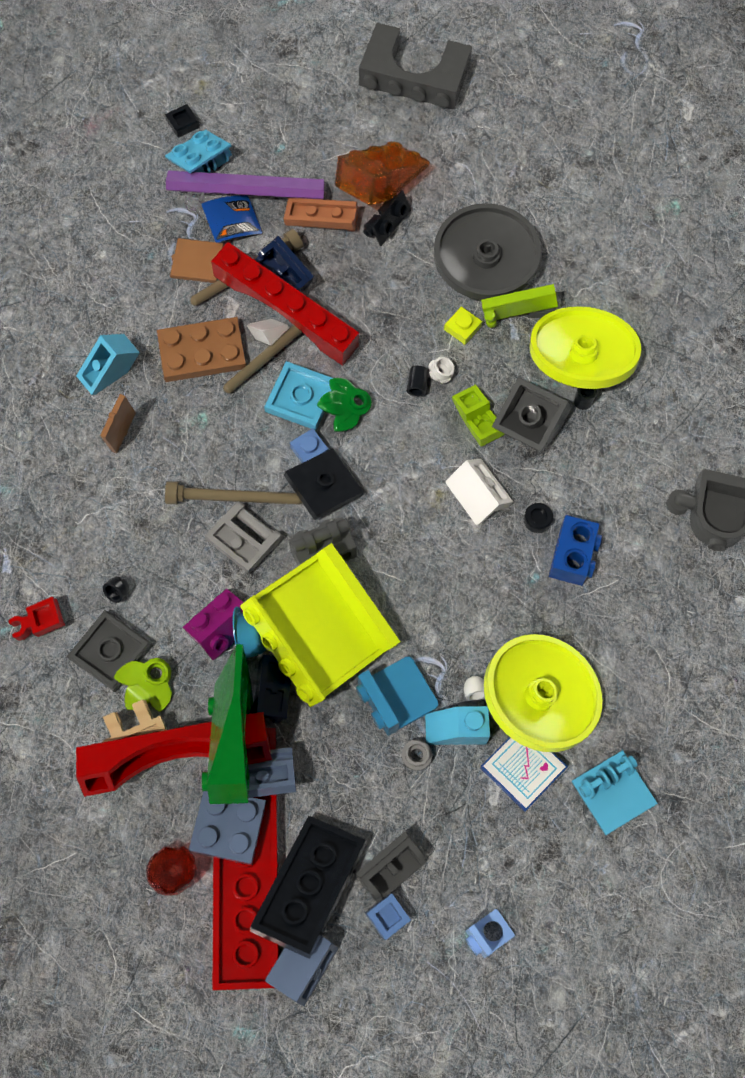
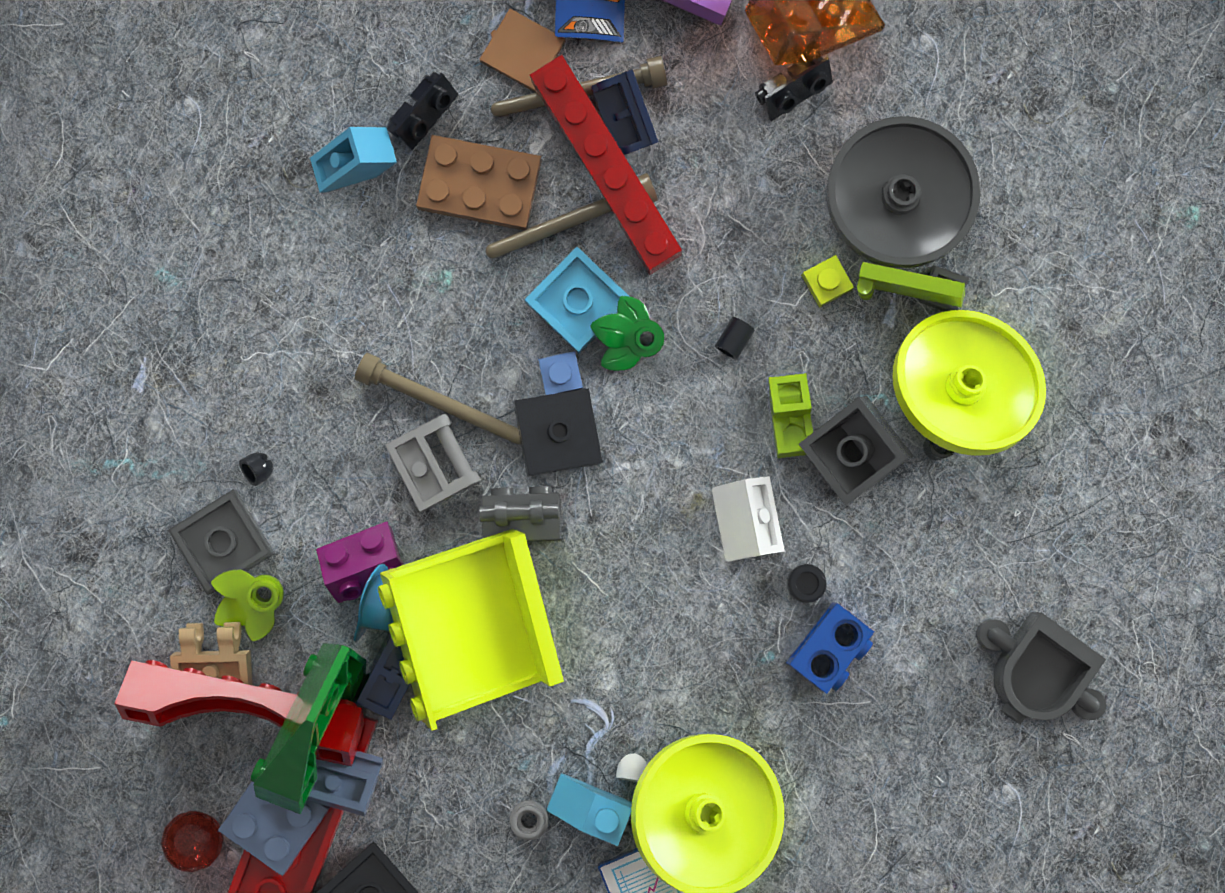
camera: 30 degrees right, 15 degrees up
red plate [8,596,65,641] -> none
medium nougat piece [100,394,136,453] -> none
white slope [247,319,289,345] -> none
nougat hinge [283,198,358,231] -> none
dark azure bracket [356,657,438,736] -> none
white plate [428,357,455,383] -> none
none -> black hinge [387,71,459,151]

